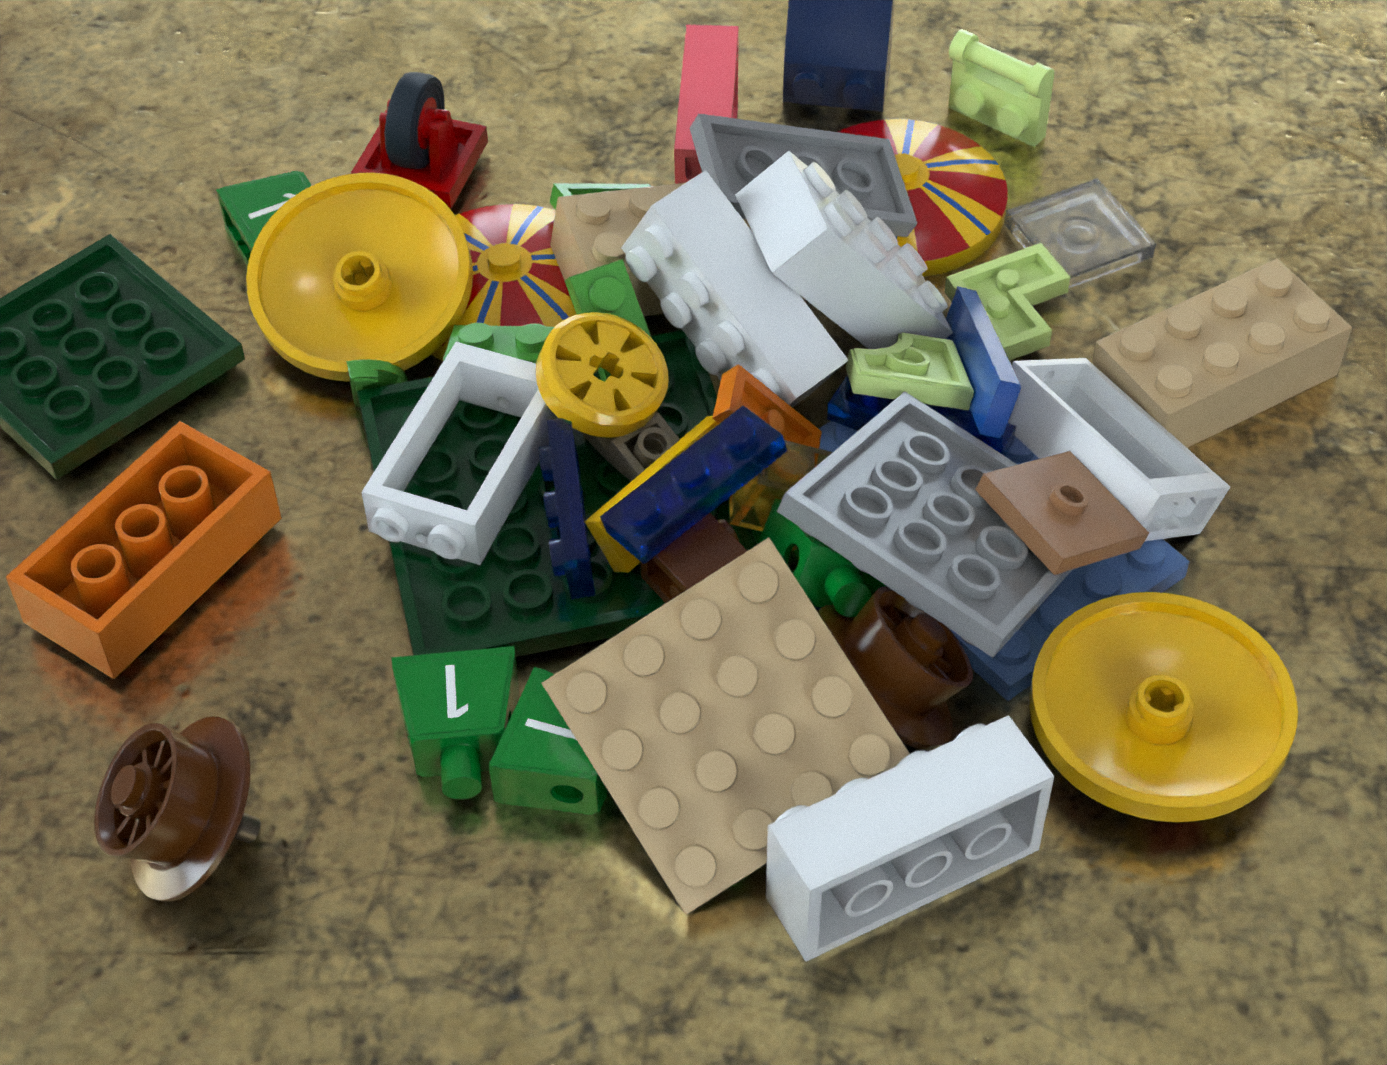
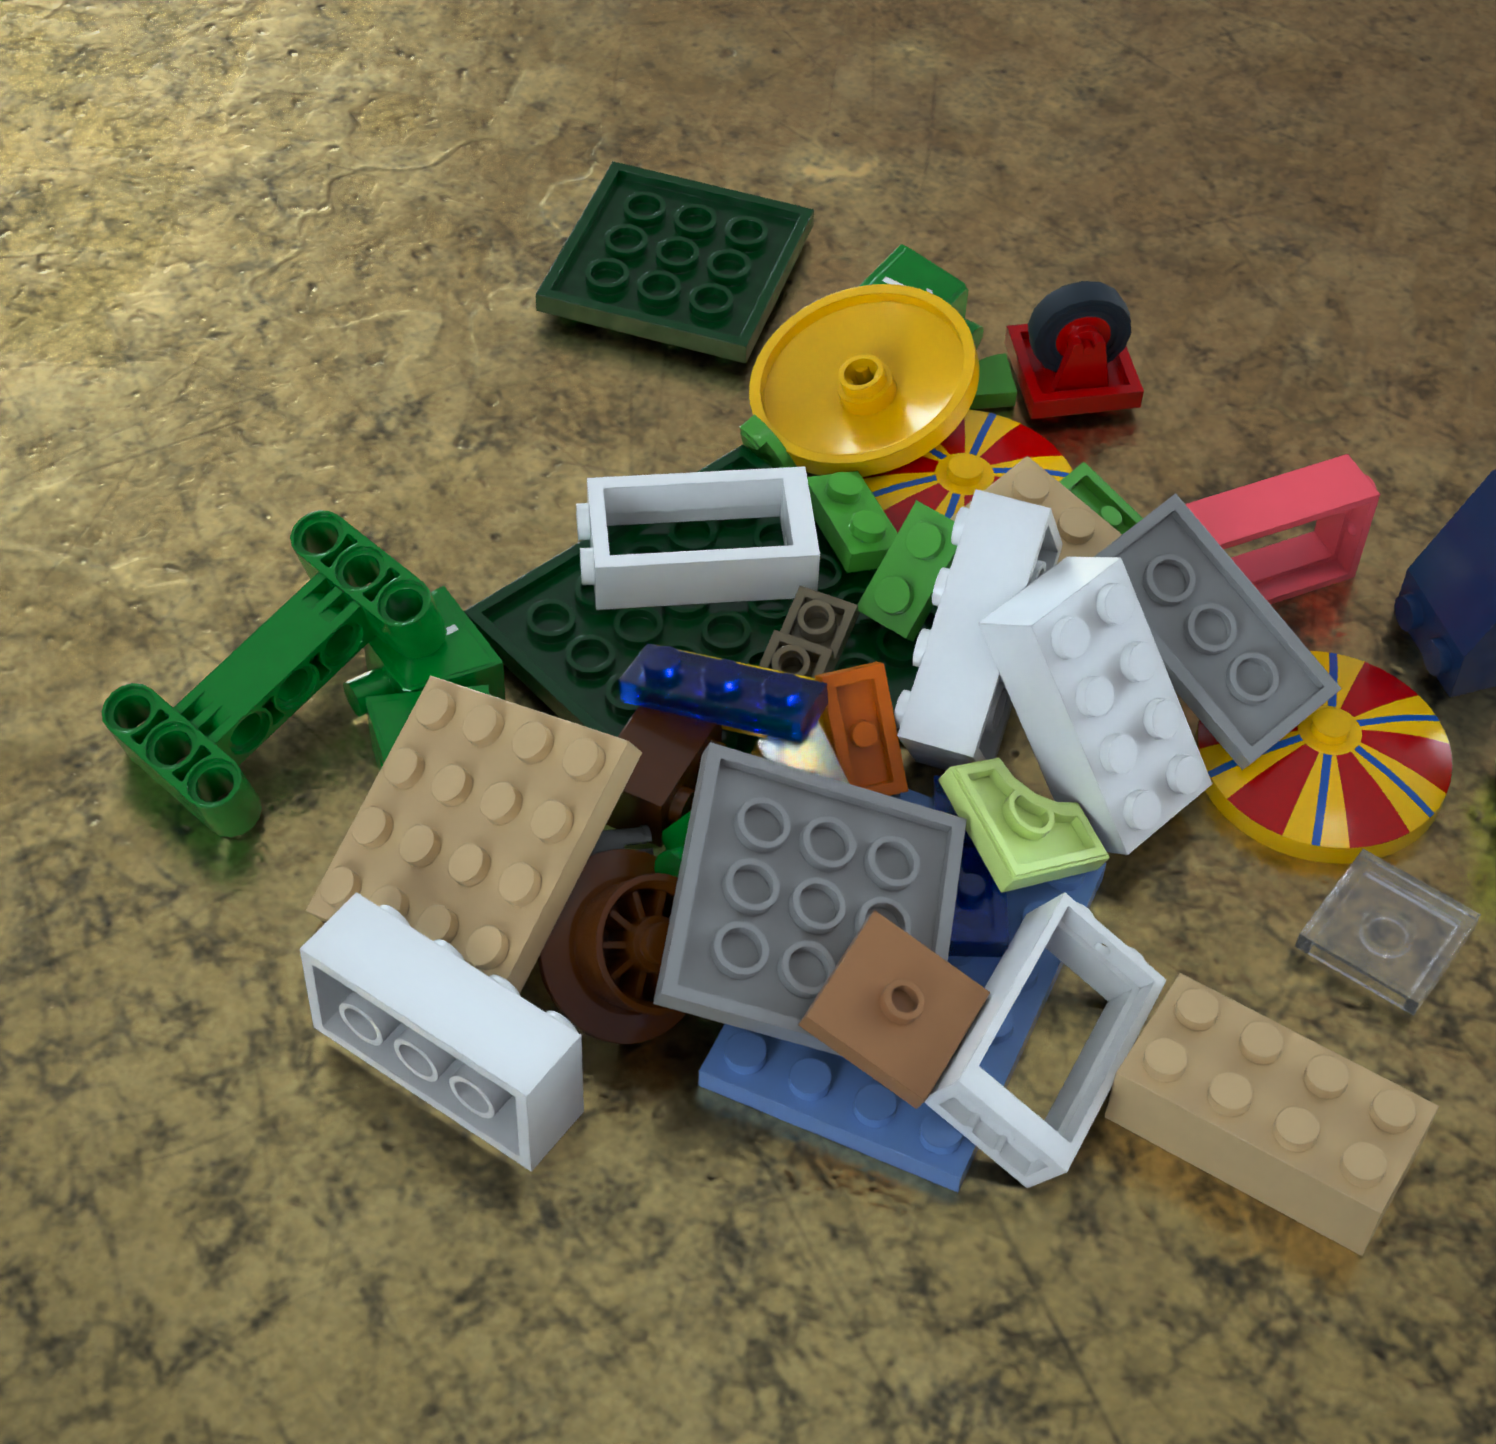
camera: 60 degrees right, 0 degrees up
orange brick [6,421,282,679] -> none
reddish brown piece [94,716,261,902] -> none
yellow wheel [535,312,669,438] -> none
clear blue plate [539,418,596,599] -> none
yellowish green plate [945,243,1070,361] -> none
blue tile [945,286,1022,439] -> none
yellow dish [1029,592,1298,822] -> none
none -> green beam [101,510,447,838]

